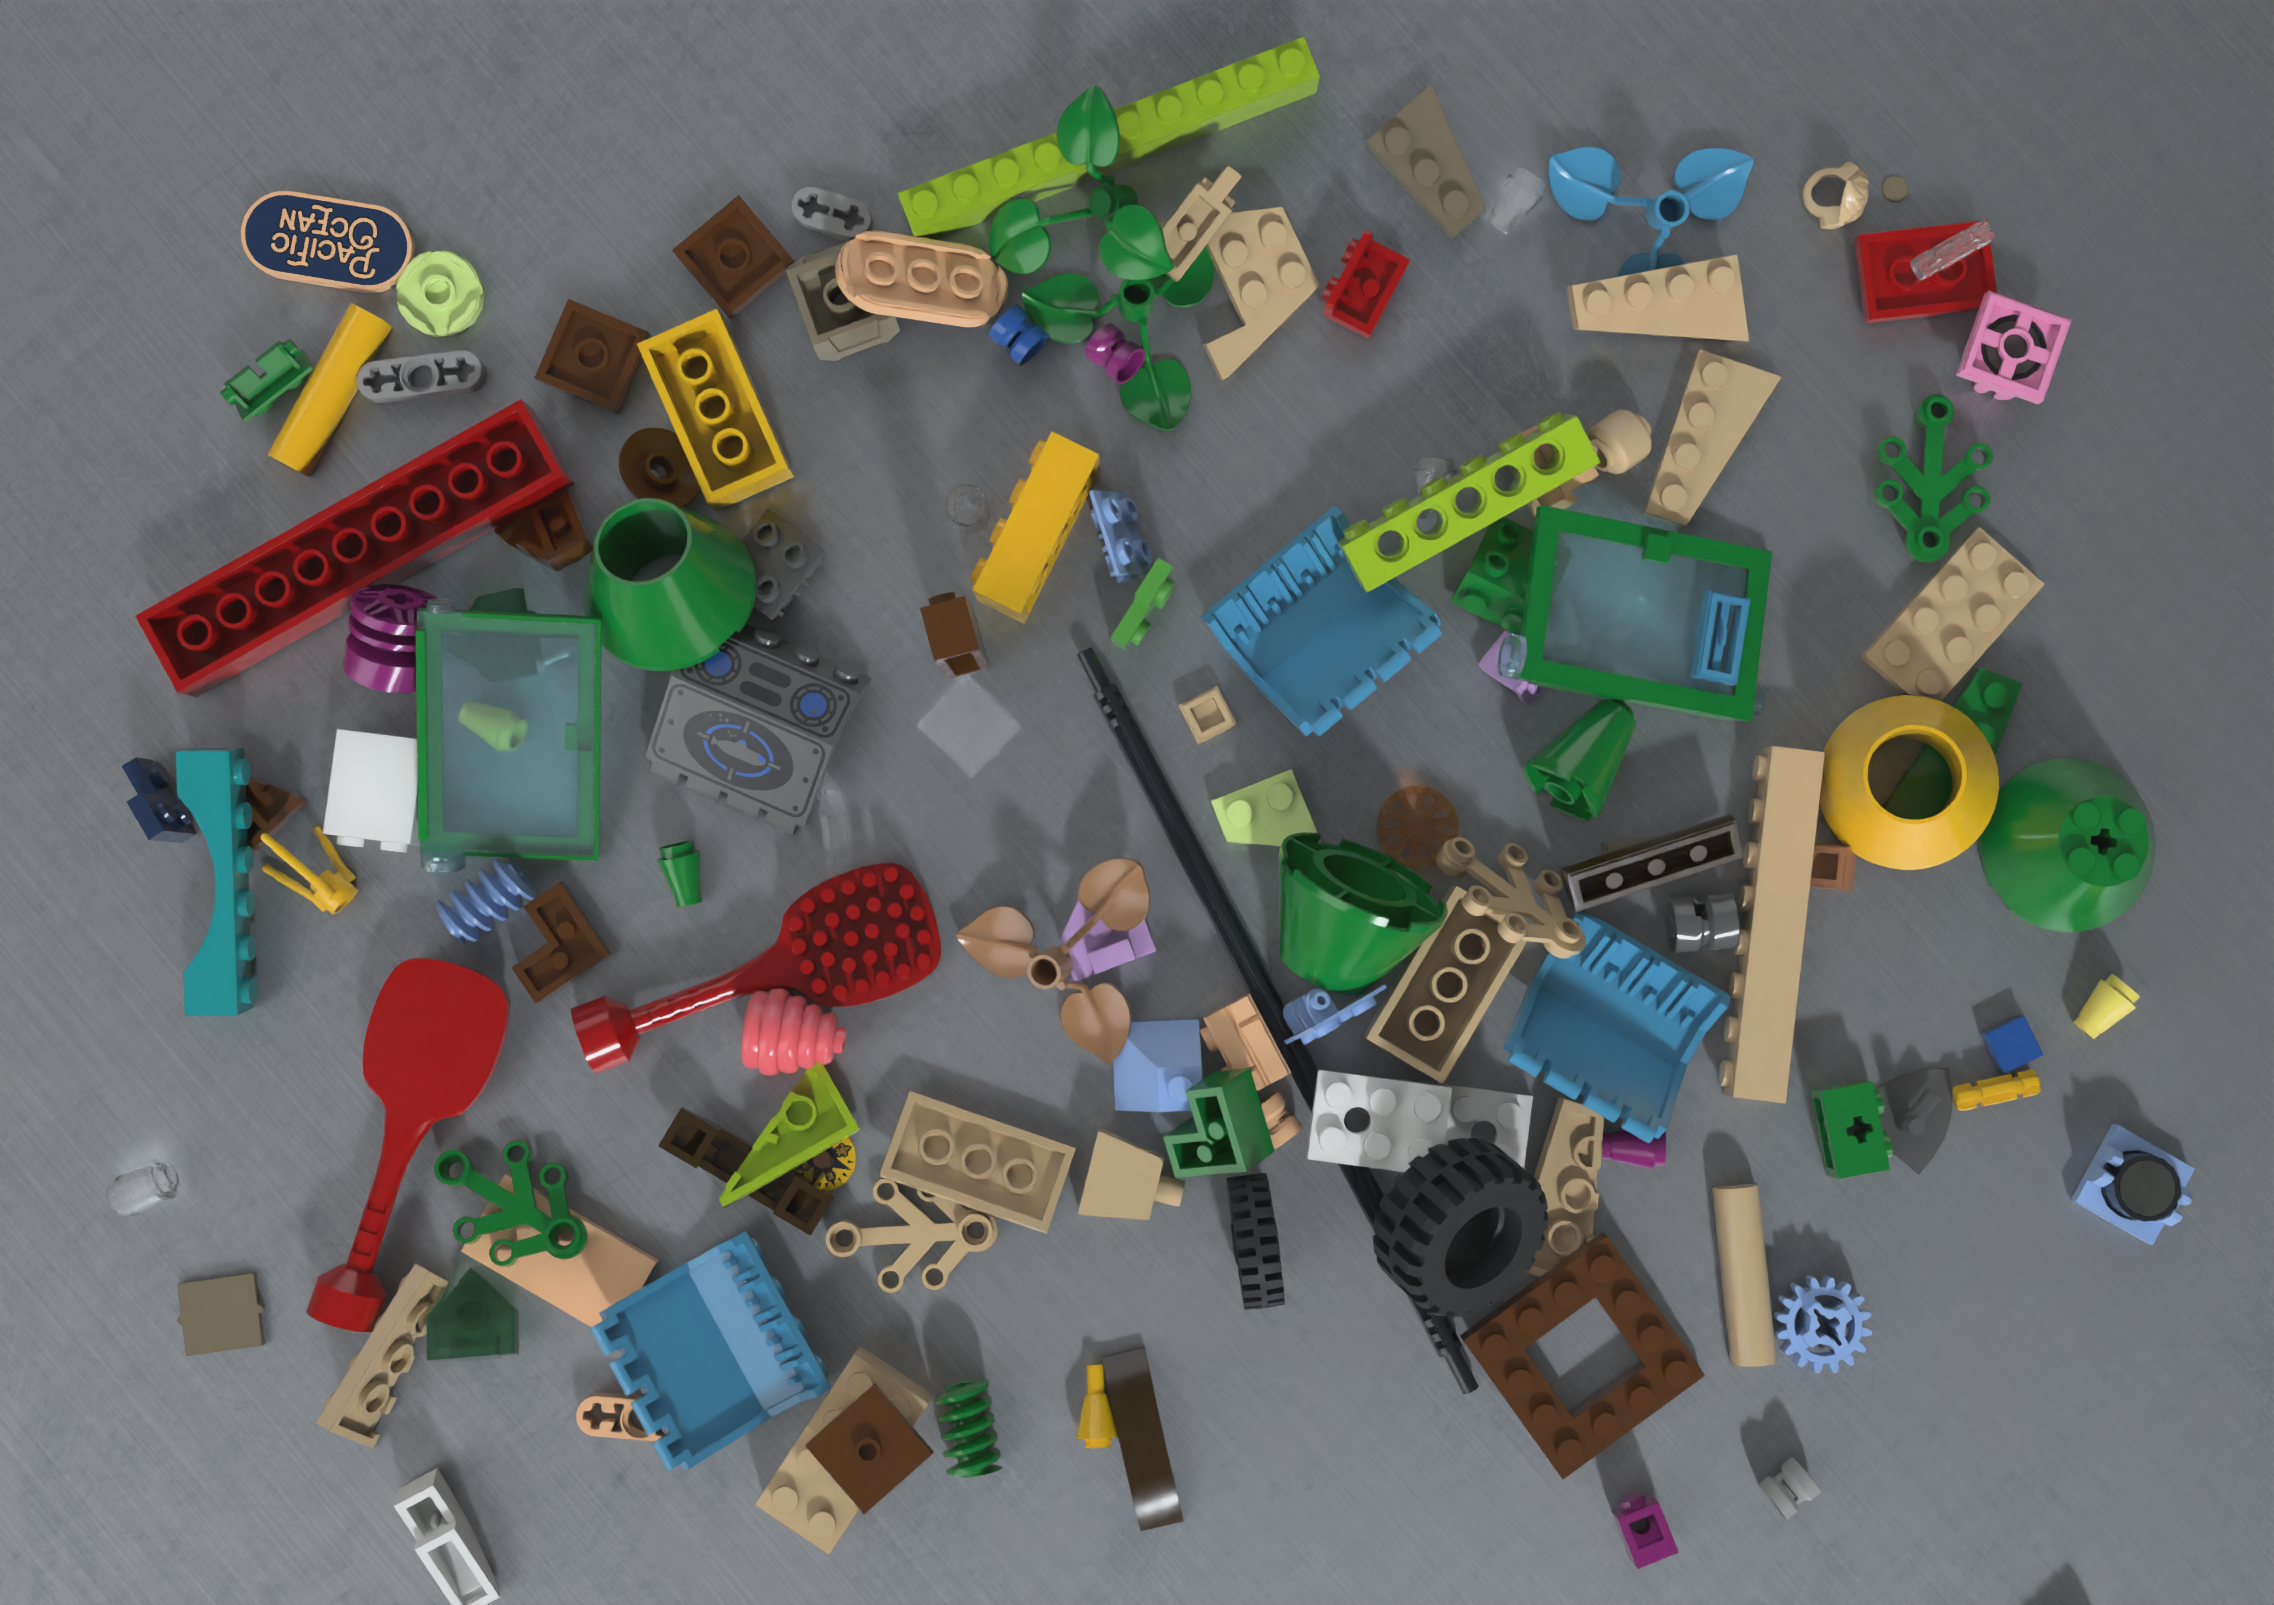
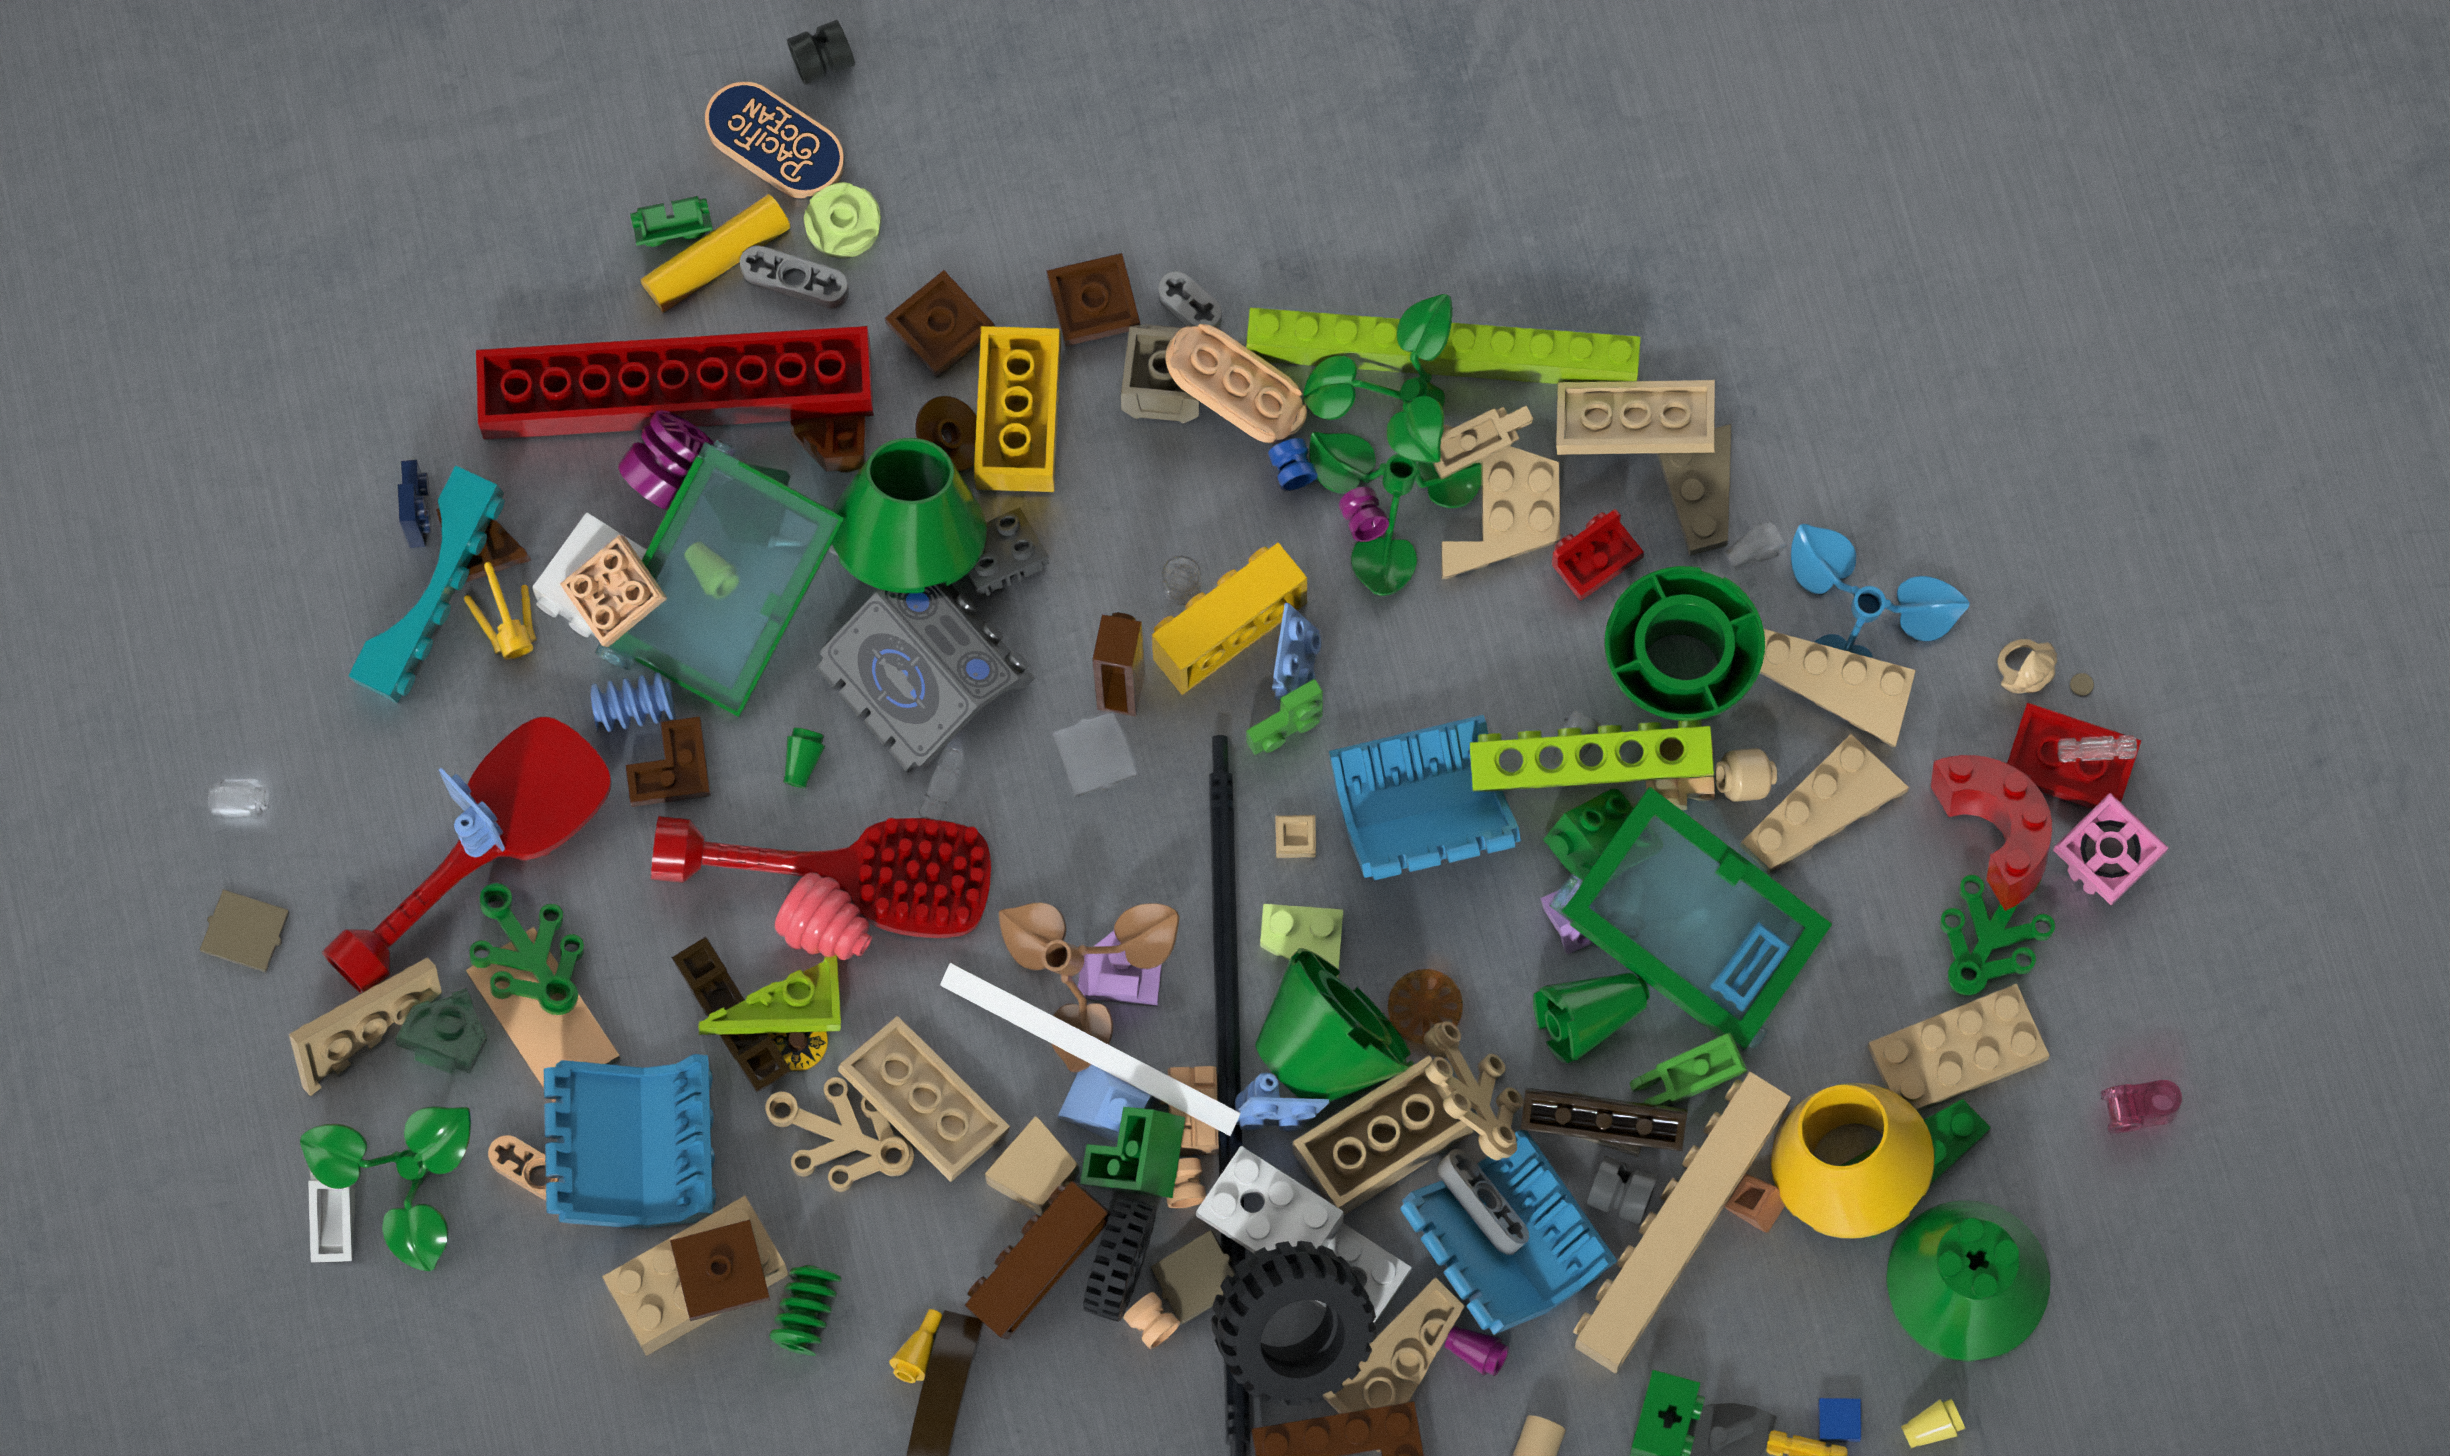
camera: 25 degrees right, 15 degrees down
none -> green plant [300,1106,471,1271]
none -> light blue hinge [438,768,505,857]
none -> light nougat tile [560,535,667,647]
none -> pearl dark grey wheel [787,20,855,85]
none -> white sticker [940,963,1241,1136]
none -> reddish brown brick [965,1181,1111,1339]
none -> light nougat wheel [1123,1292,1180,1349]
none -> dark tan piece [1150,1230,1235,1324]
none -> light grey beam [1437,1149,1529,1255]
none -> tan plate [1556,380,1715,455]
none -> green cone [1604,566,1765,721]
none -> bright green hinge [1629,1033,1748,1106]
none -> red brick [1930,755,2052,911]
none -> clear pink piece [2100,1080,2182,1134]

